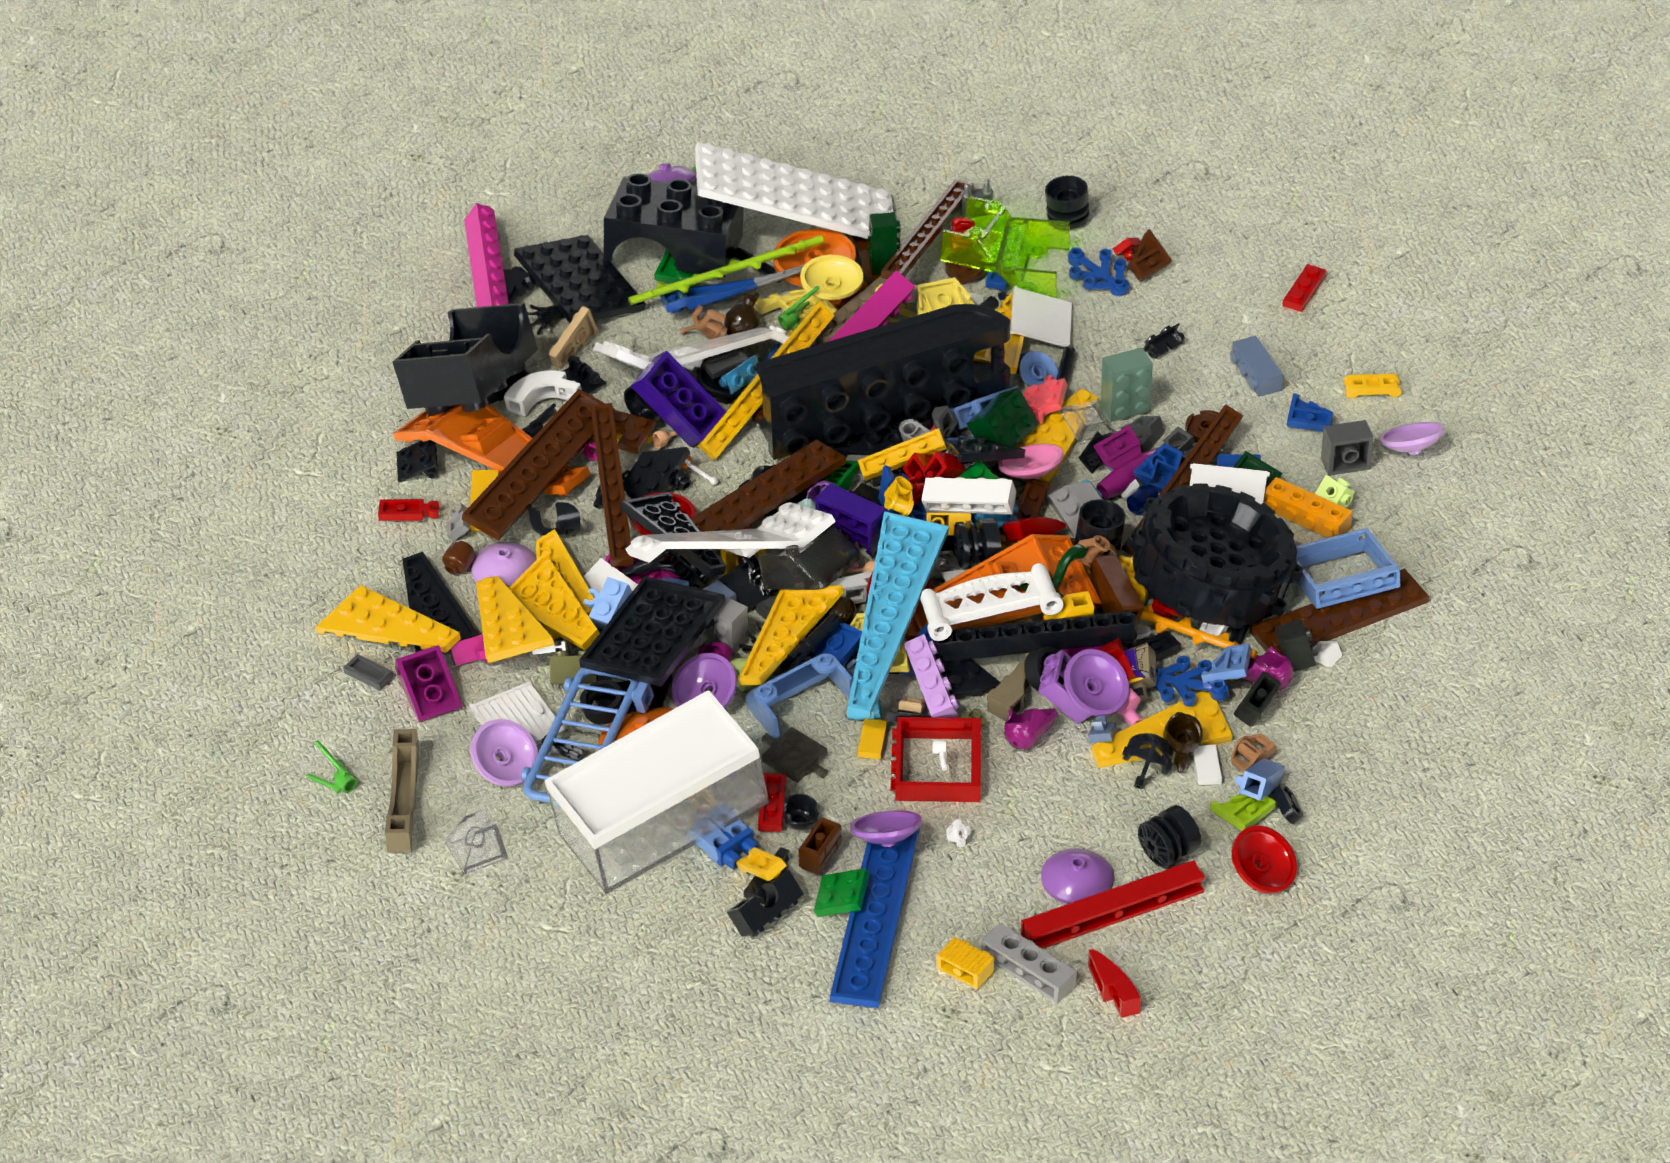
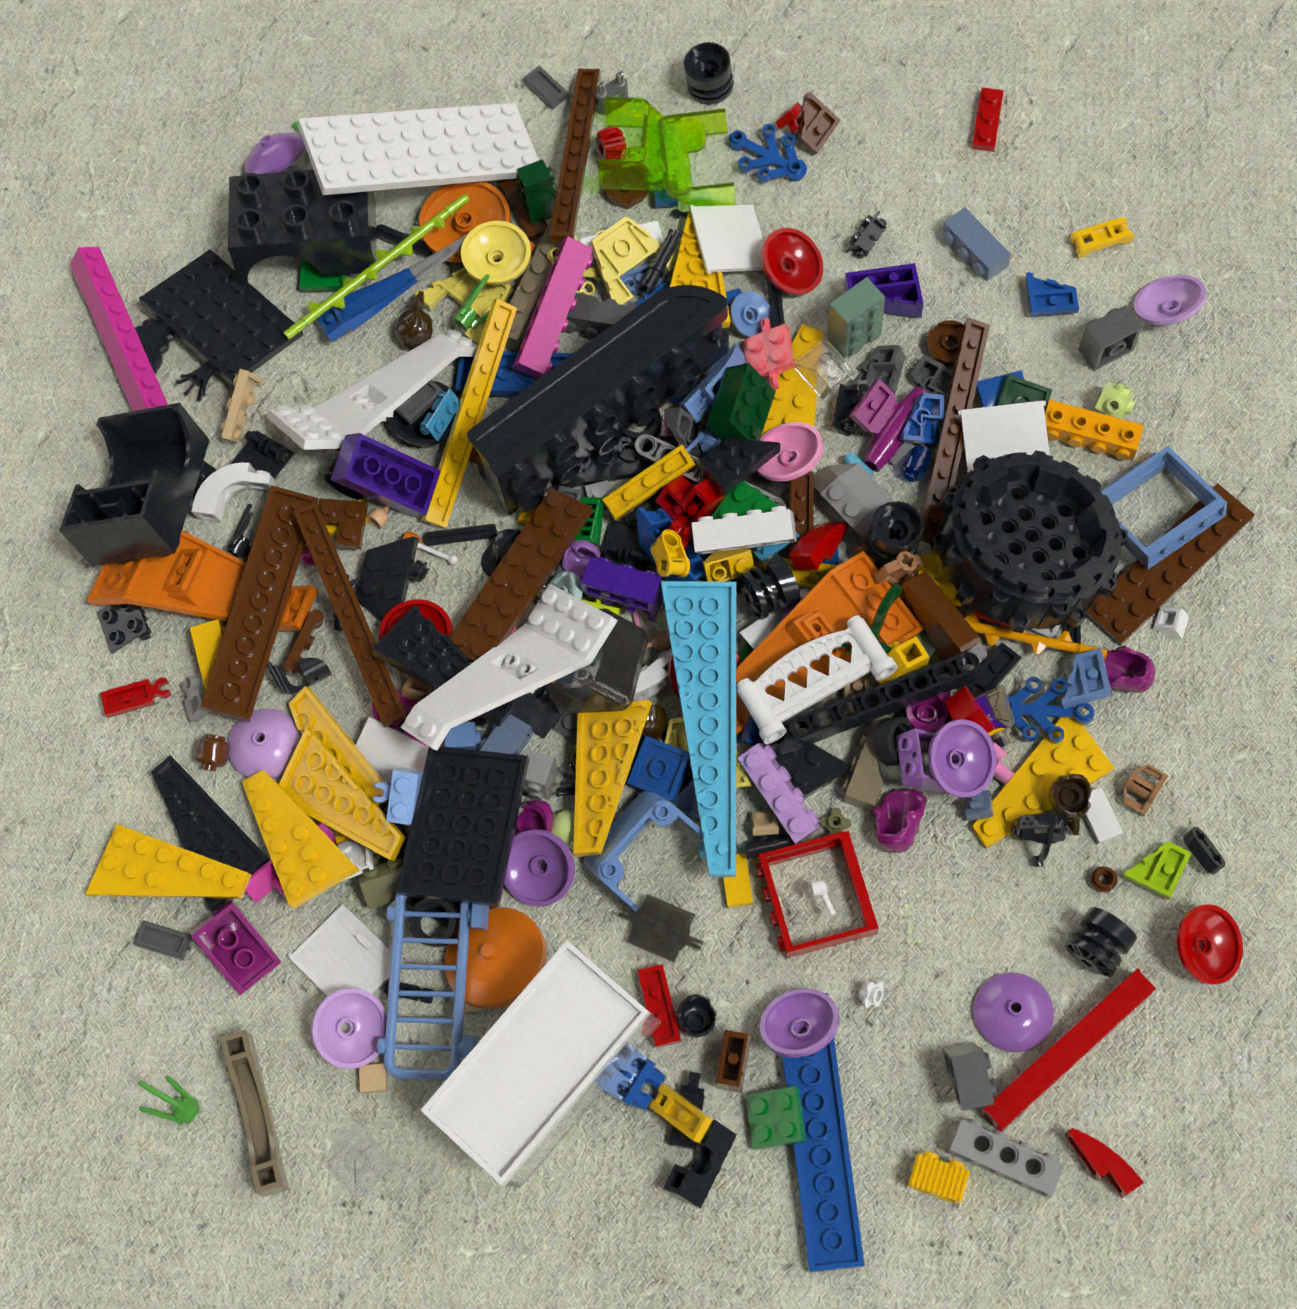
camera: 10 degrees left, 25 degrees up
medium nougat piece [680,305,728,339] -> none
black pin [787,612,842,666] -> none
pearl dark grey brick [1233,672,1281,726] -> none
medium blue brick [1235,758,1285,801] -> none
pearl dark grey brick [1275,619,1318,672] -> none
none -> reddish brown plate [283,609,324,677]
none -> tan tile [359,1063,388,1094]
none -> black axle [425,523,497,546]
none -> dark grey tile [523,65,569,110]
none -> red dish [761,228,824,295]
none -> dark purple wedge [844,263,924,318]
none -> dark grey brick [942,1042,997,1111]
none -> reddish brown plate [1091,866,1118,893]

